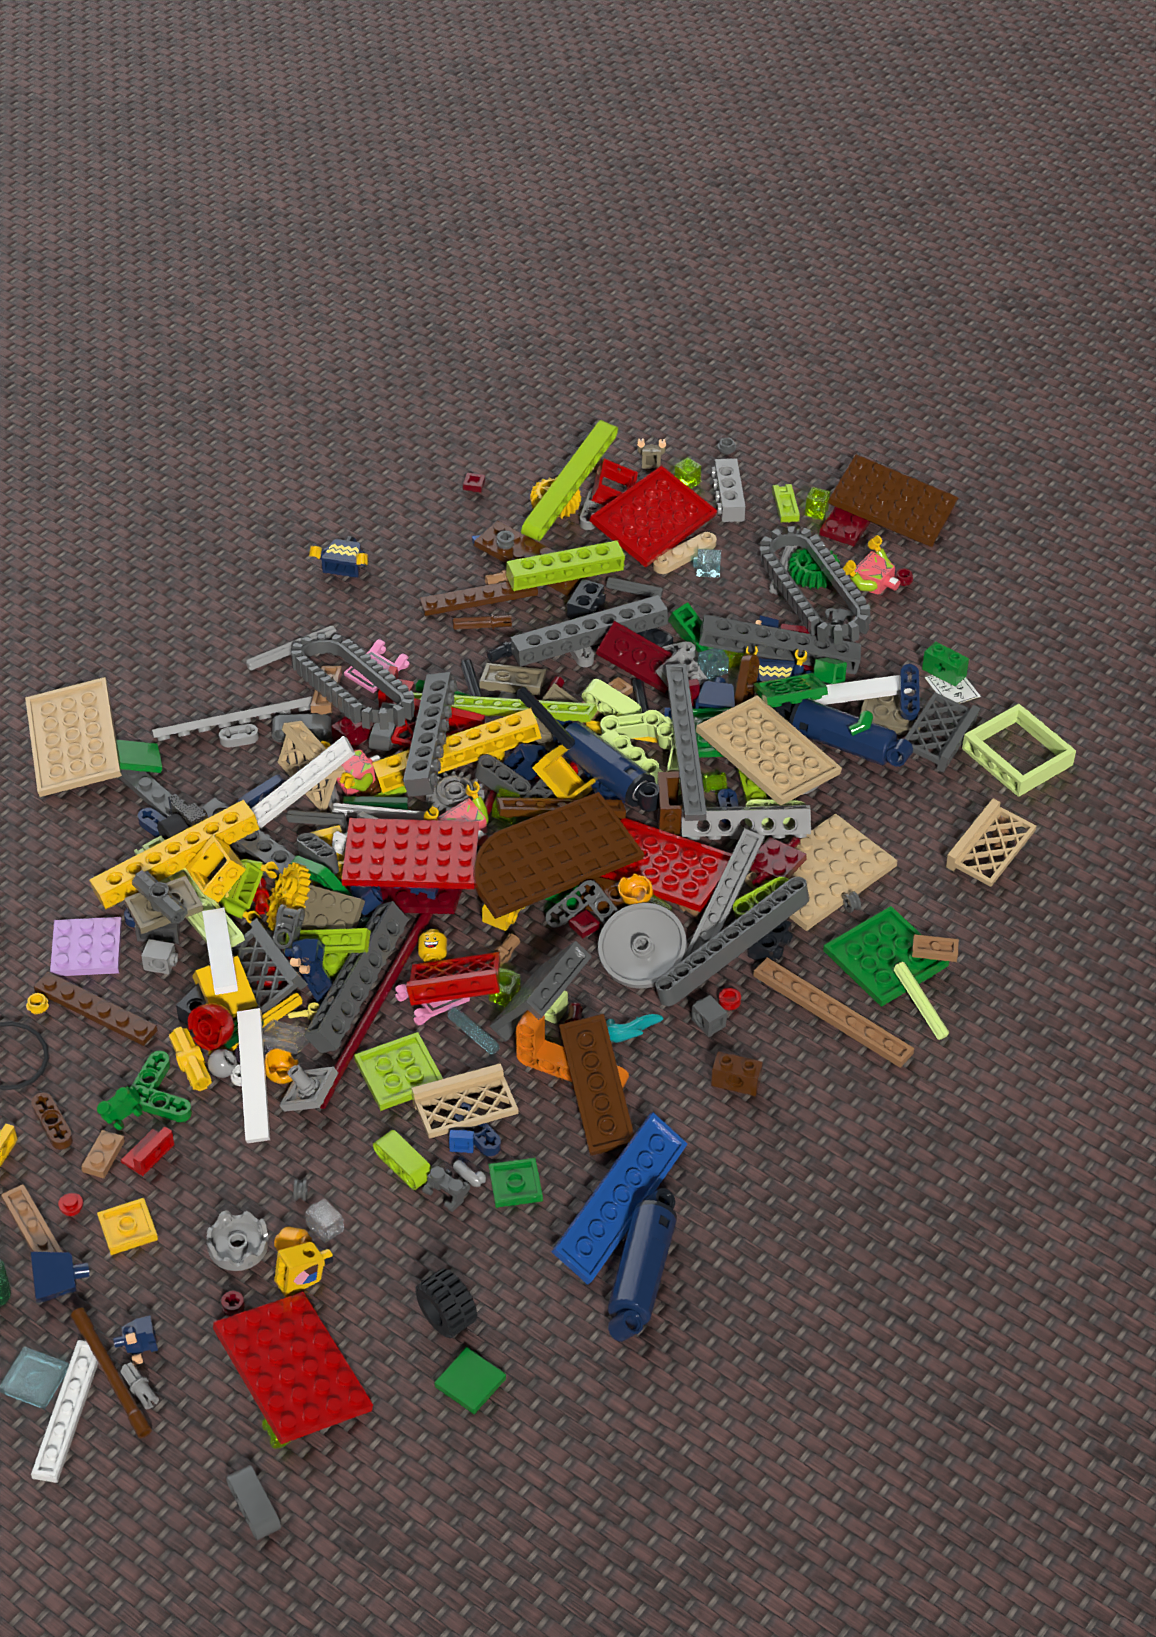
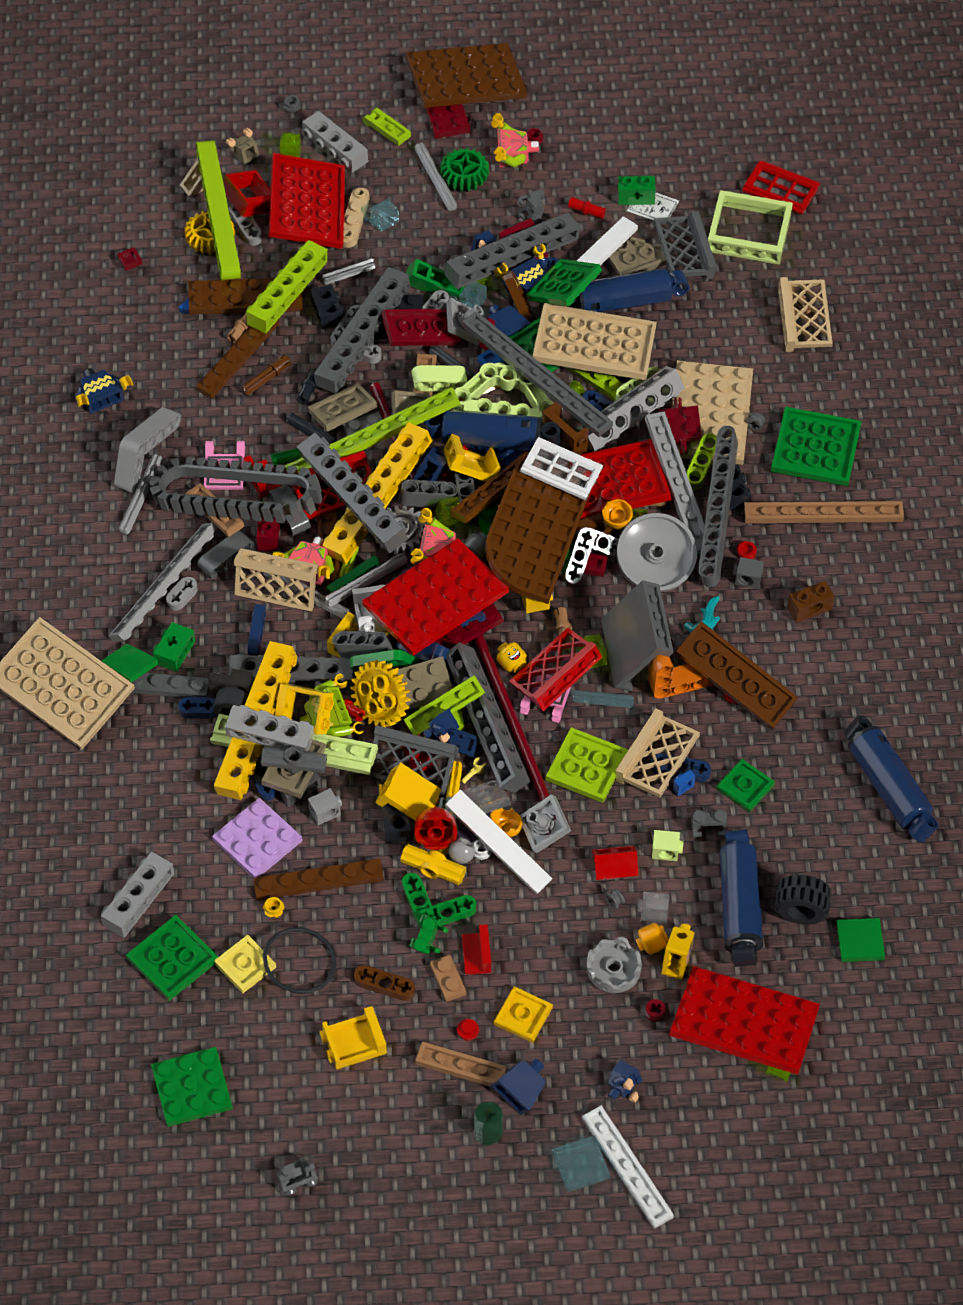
camera: 40 degrees left, 10 degrees up
reddish brown piece [71,1307,152,1438] -> none
light grey axle [121,1362,159,1409] -> none
white tile [202,908,238,995] -> none
dark grey beam [226,1465,281,1540] -> none
white tile [251,736,355,830] -> none
dark grey piece [273,904,305,949] -> none
dark grey axle [286,810,346,827] -> none
lime beam [373,1130,432,1190] -> none
light grey arm [453,1160,486,1187] -> none
dark grey bush [497,531,514,549] -> none
black axle [517,687,575,749] -> none
blue plate [551,1112,688,1284] -> none
dark grey piece [760,526,871,645] -> none
clear neon green brick [805,487,830,520] -> none
green brick [814,657,847,684] -> none
green arm [848,710,873,736] -> none
yellowish green axle [894,962,949,1040] -> none
dark blue beam [899,664,920,720] -> none
medium nougat plate [912,935,959,962] -> none
none -> light grey beam [114,407,182,493]
none -> green brick [152,622,195,672]
none -> light grey brick [225,705,314,752]
none -> white piece [520,437,603,500]
none -> red pin [568,197,606,219]
none -> red panel [592,845,639,880]
none -> yellowish green brick [652,830,683,861]
none -> dark blue piece [720,829,764,967]
none -> red piece [742,160,820,215]

